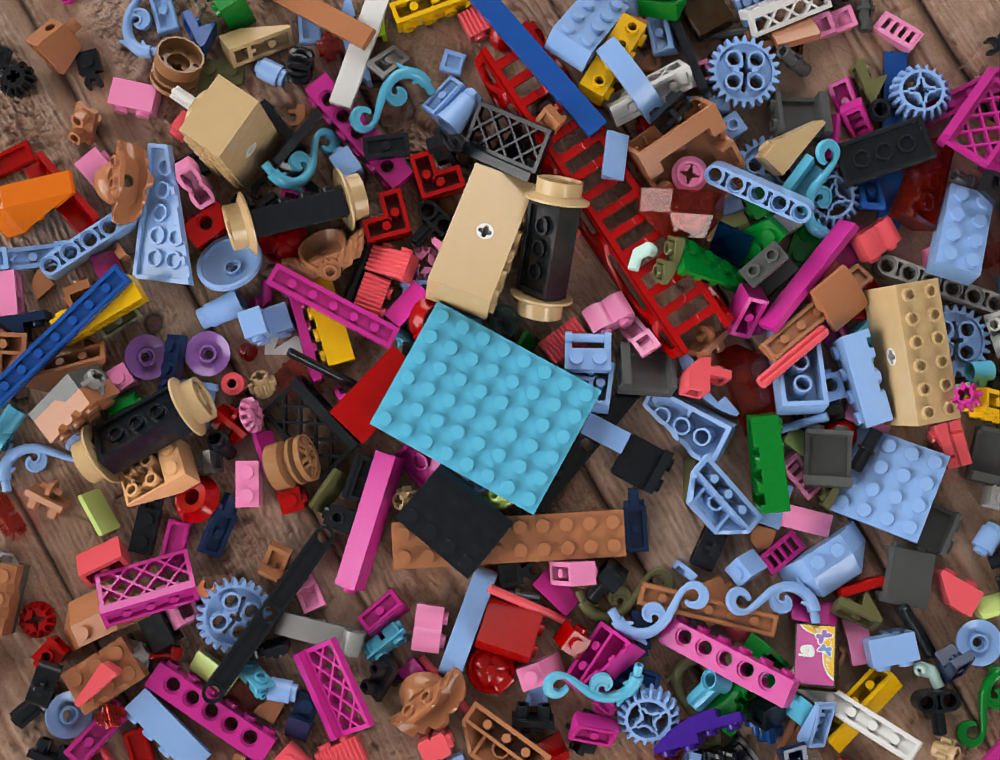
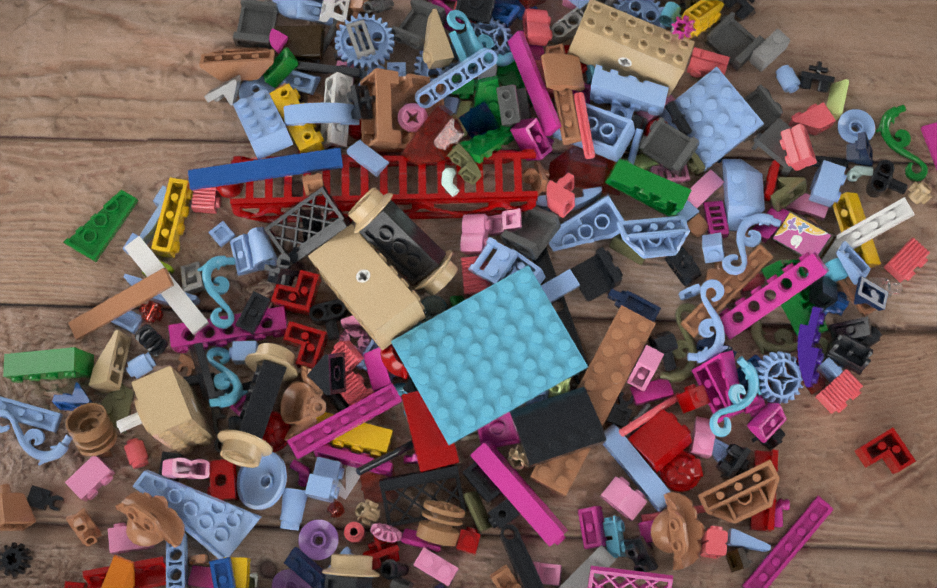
camera: 55 degrees left, 10 degrees down
medium azure piece [686,669,733,712] -> none
none -> black slope [307,352,346,395]
none -> light grey tile [346,19,376,59]
none -> coral brick [780,124,817,171]

